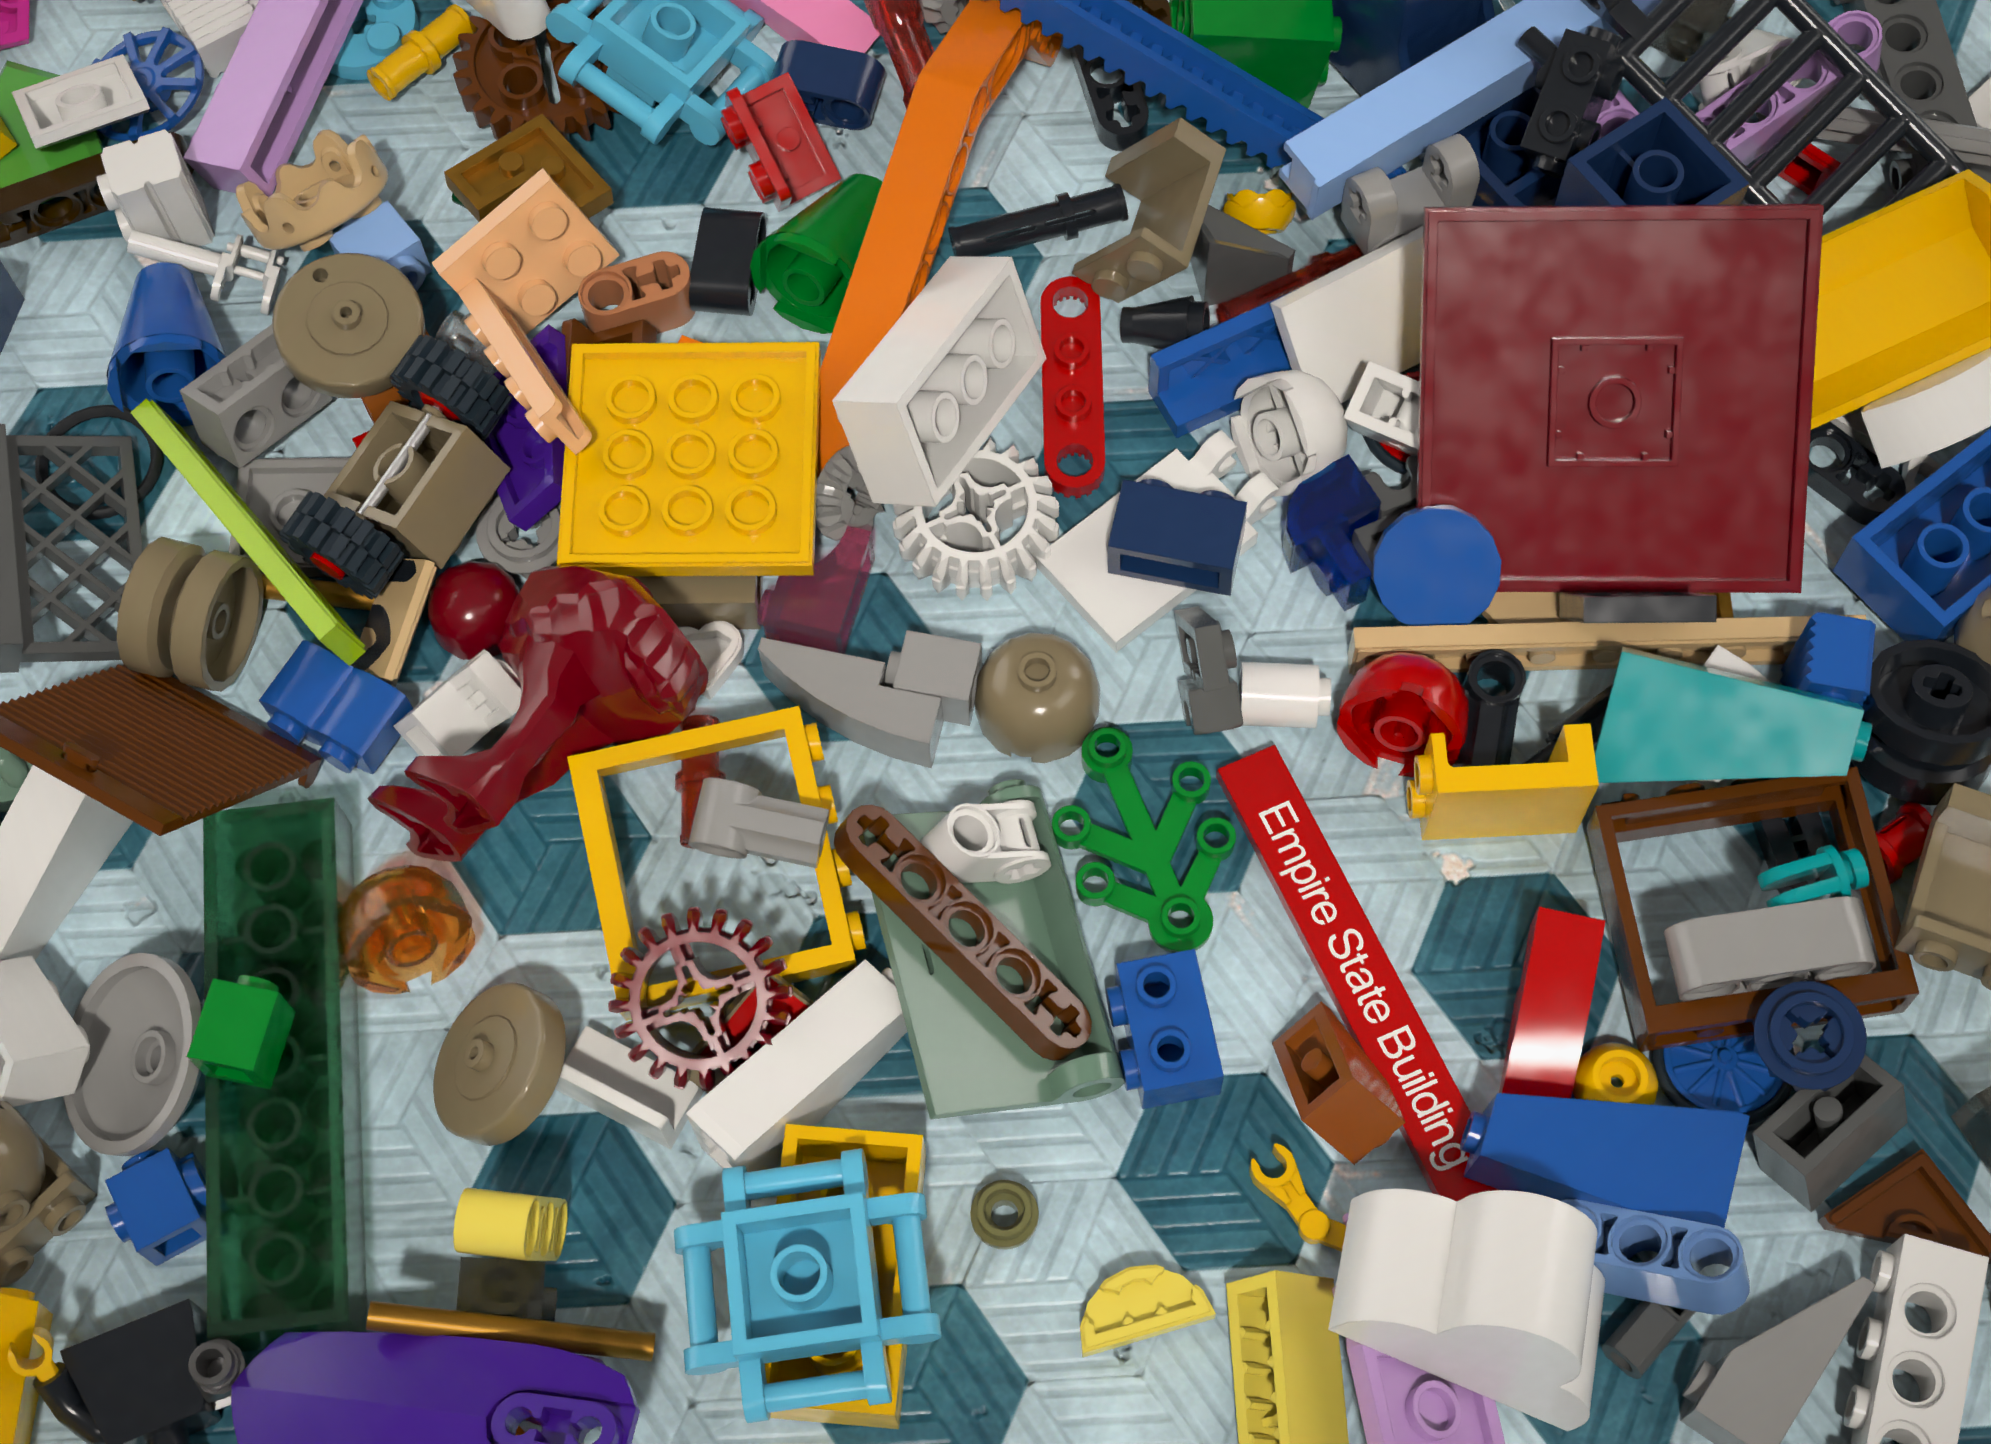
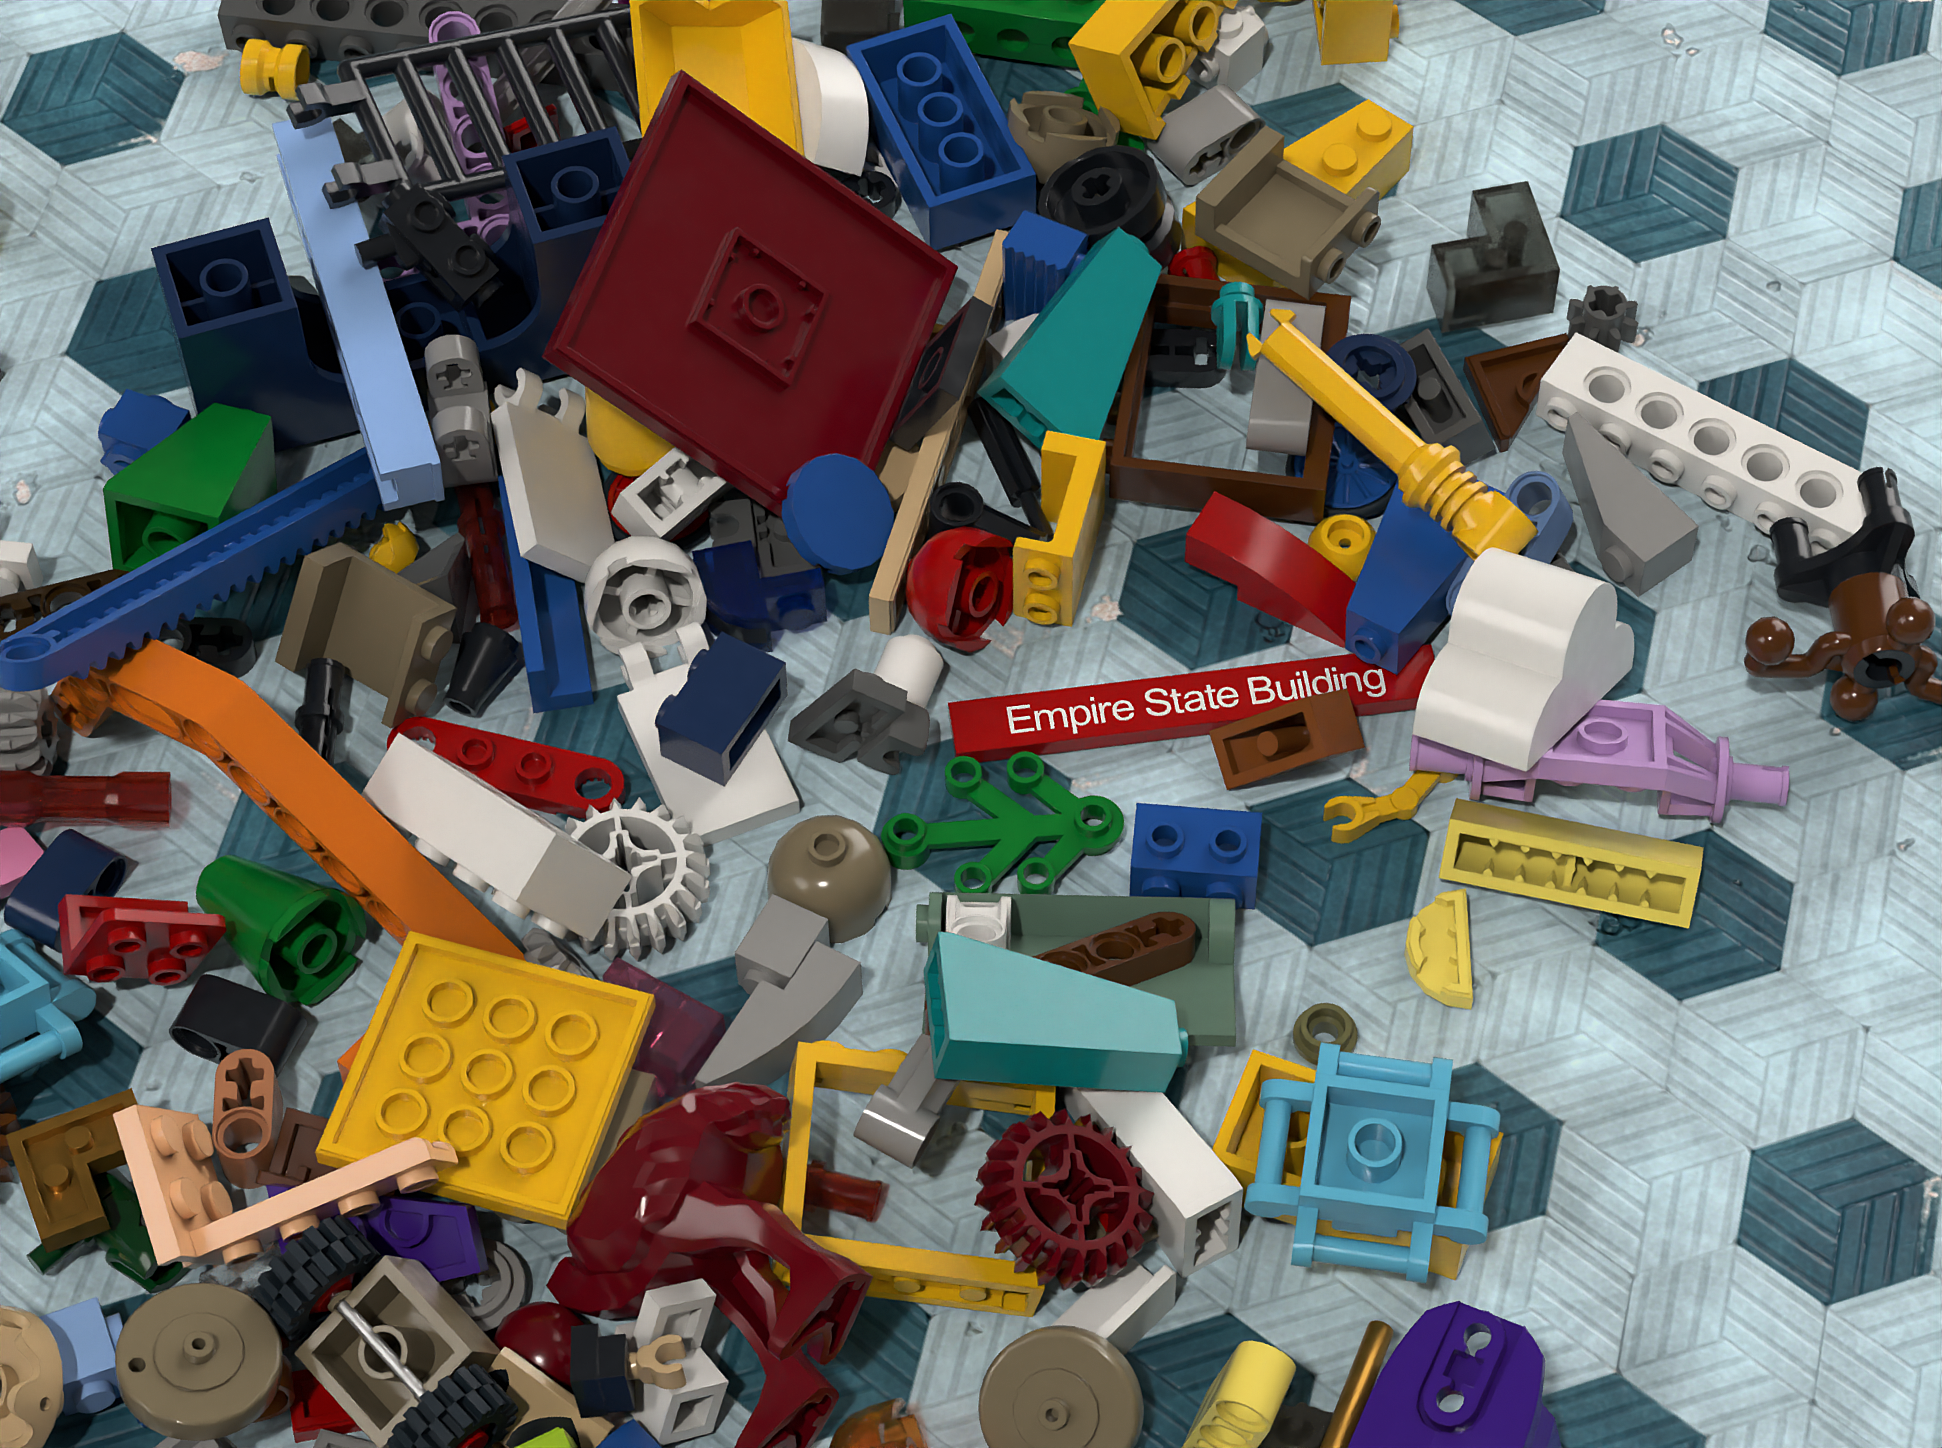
camera: 75 degrees left, 10 degrees down
none -> black piece [570,1323,687,1418]
none -> slope [923,931,1188,1093]
none -> yellow piece [1246,309,1539,562]

